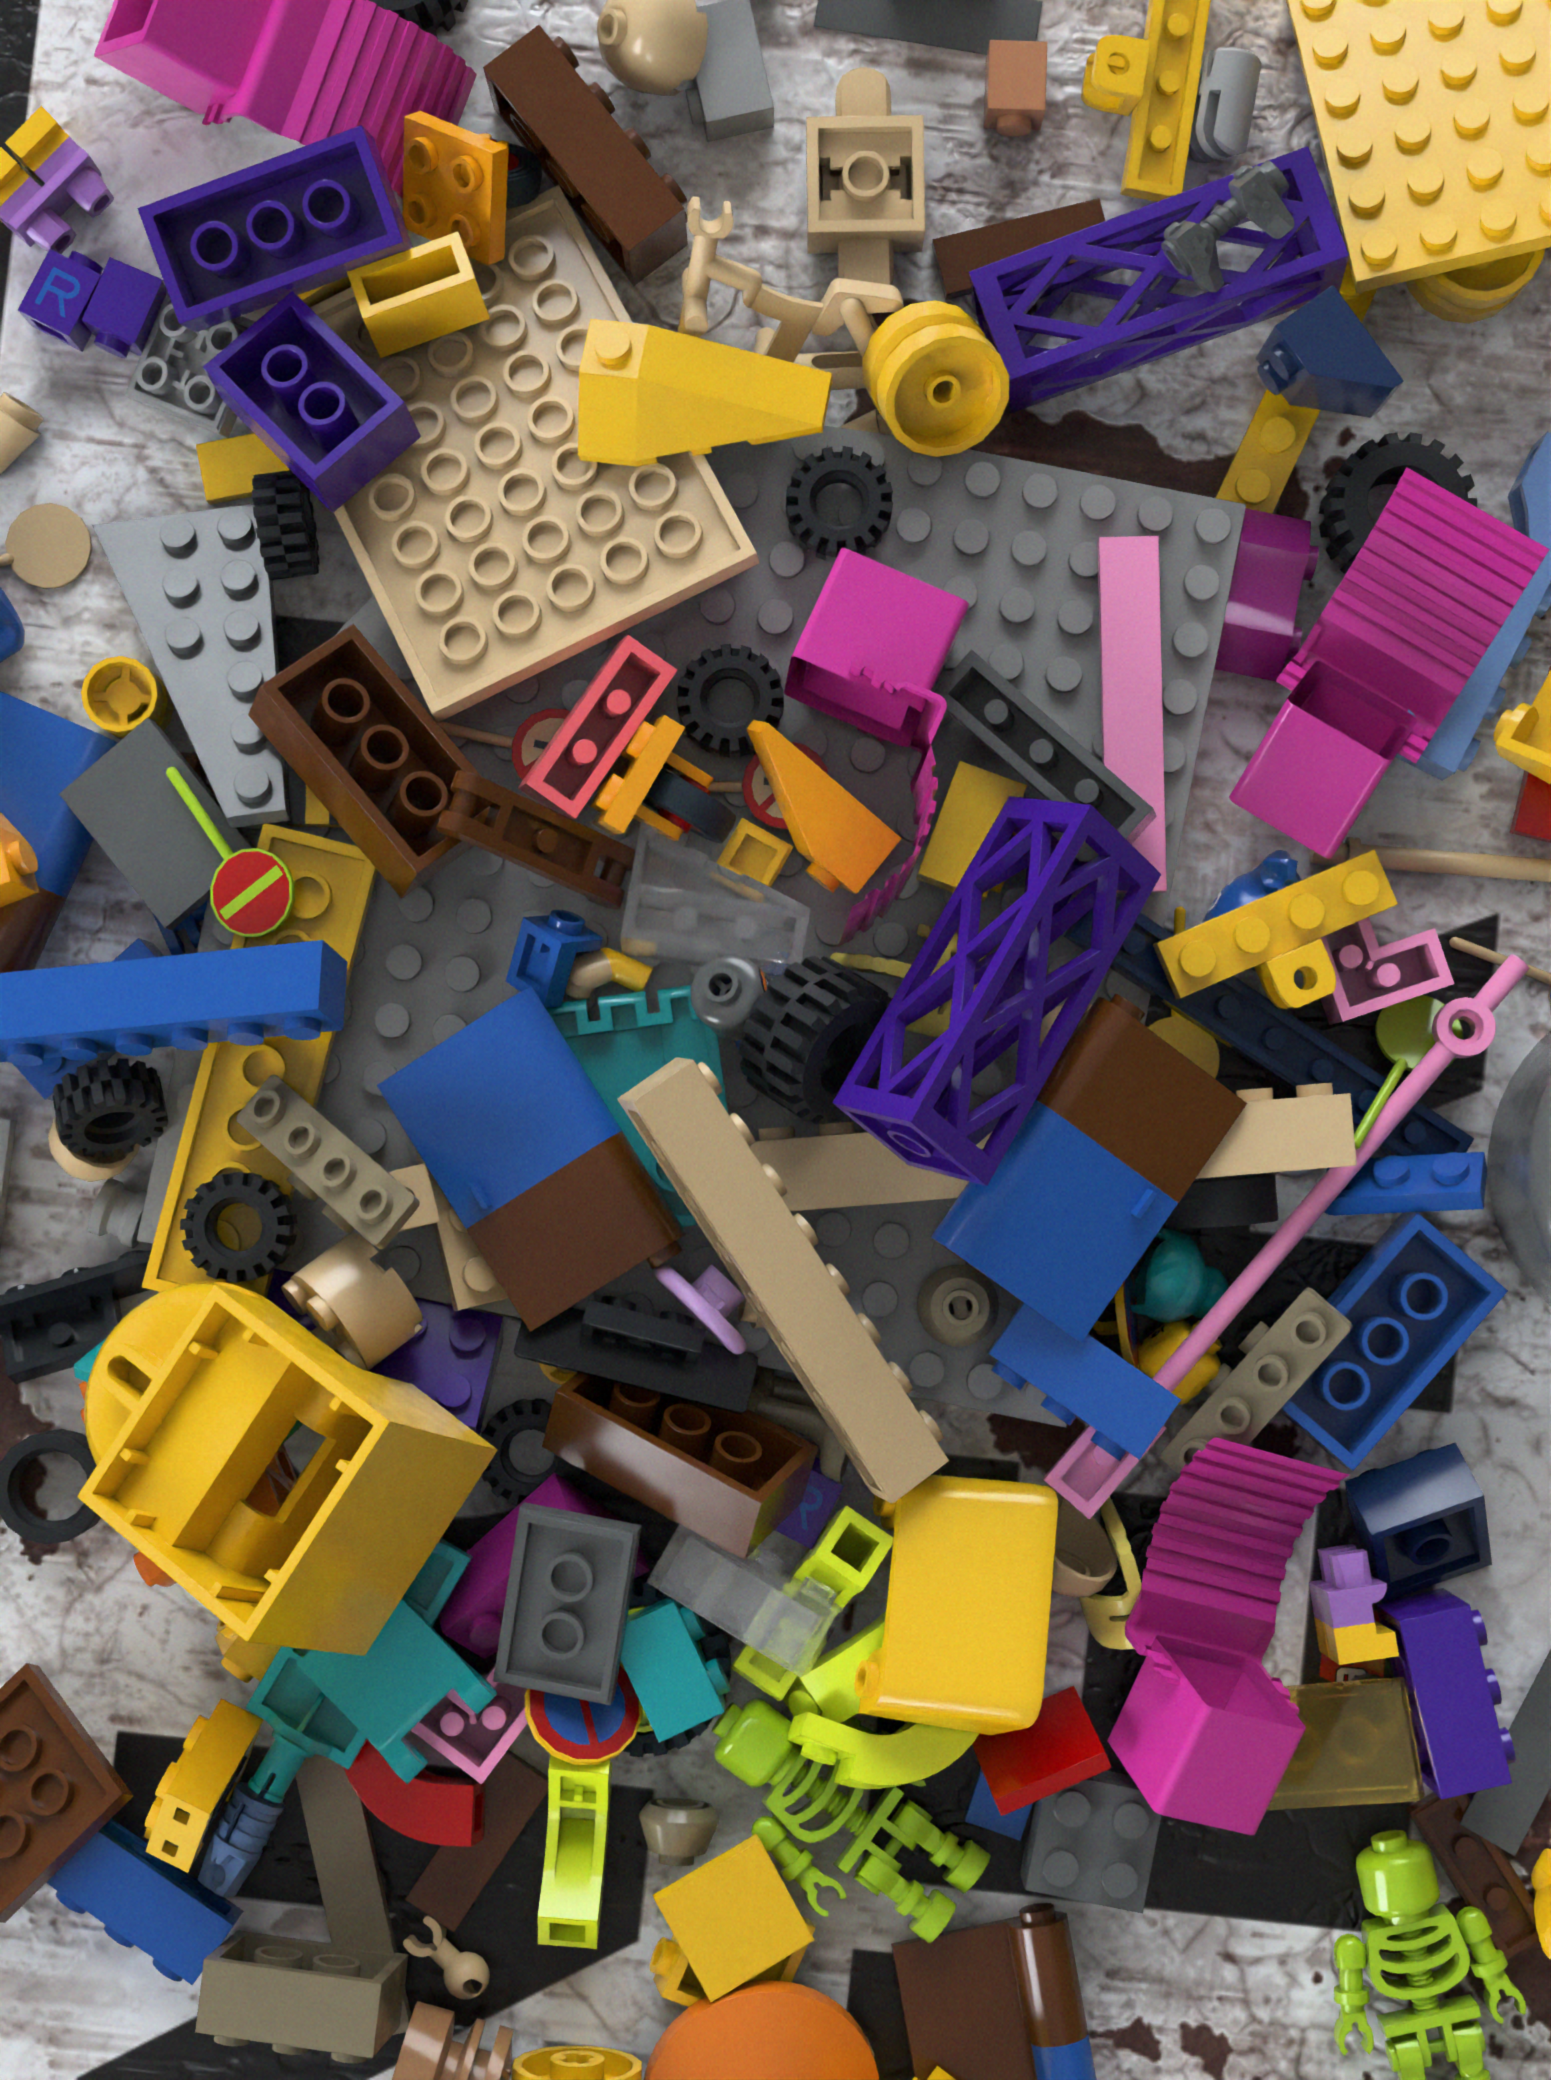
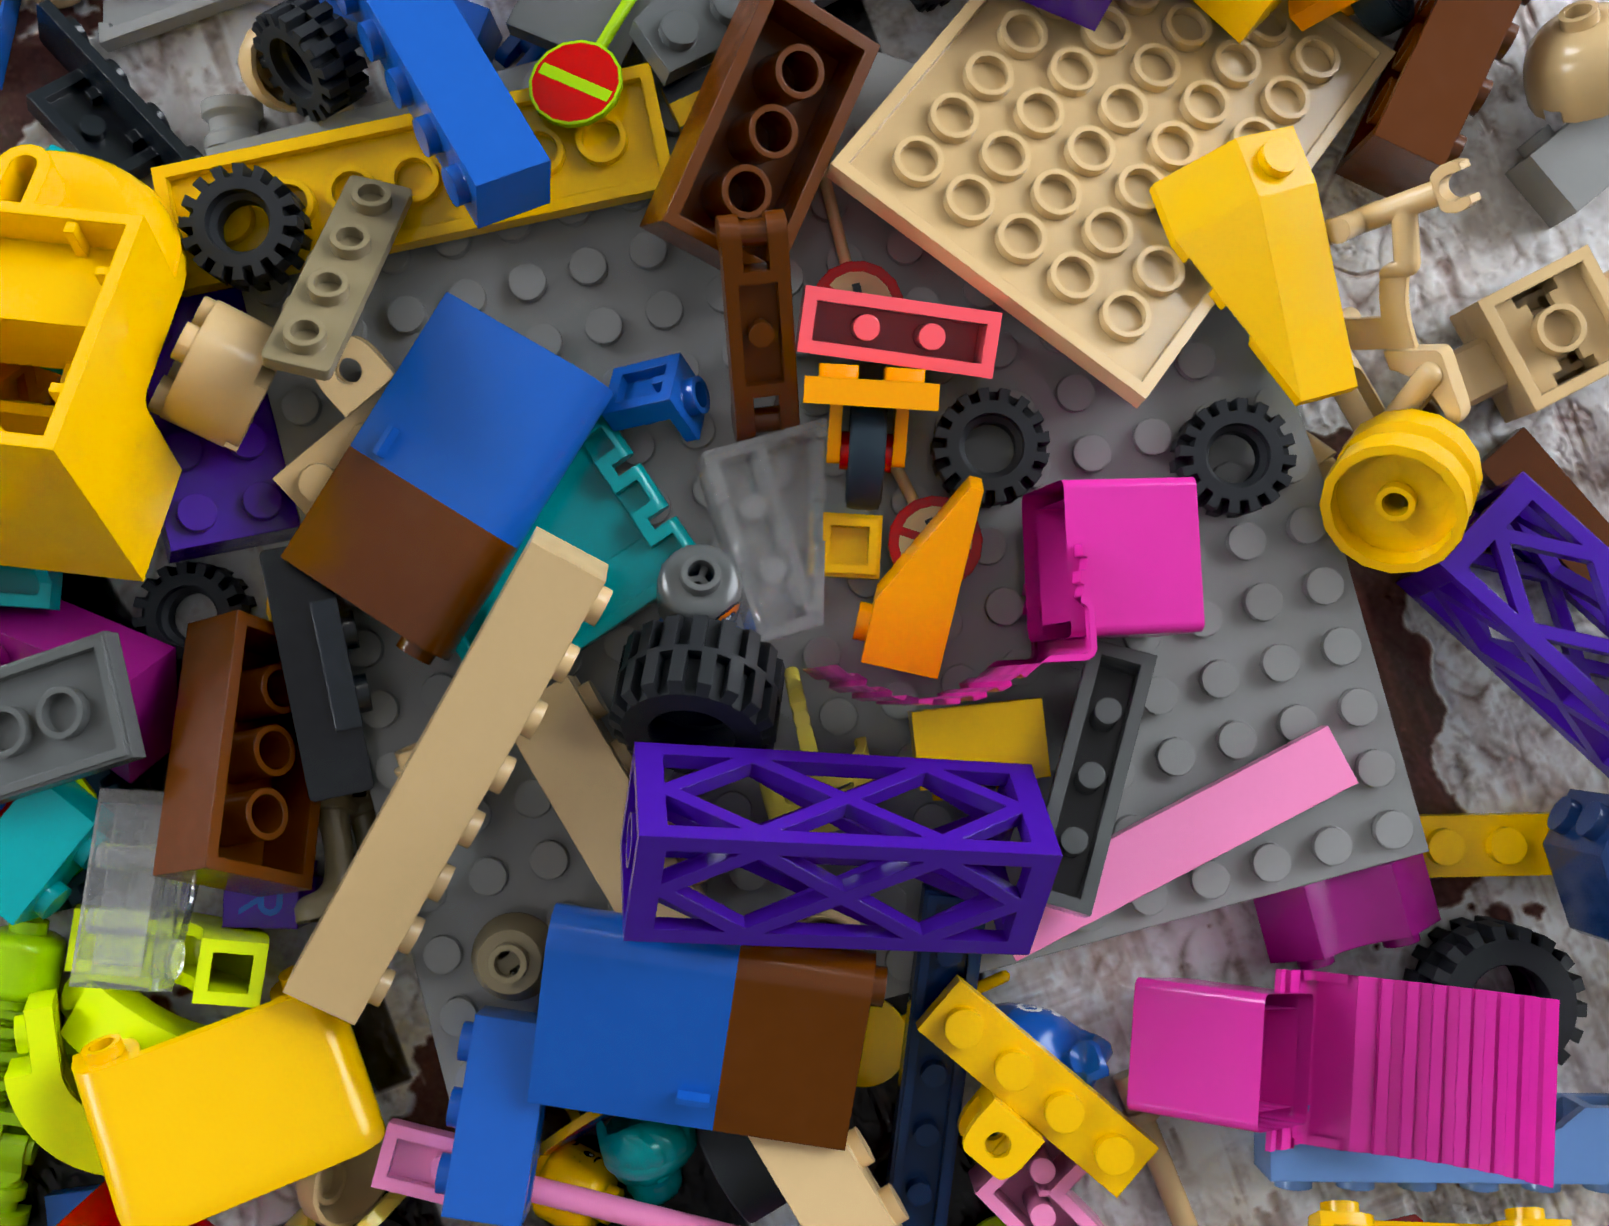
camera: 65 degrees right, 0 degrees up
arm [565,948,654,1000] -> none
lavender piece [655,1264,747,1355] -> none

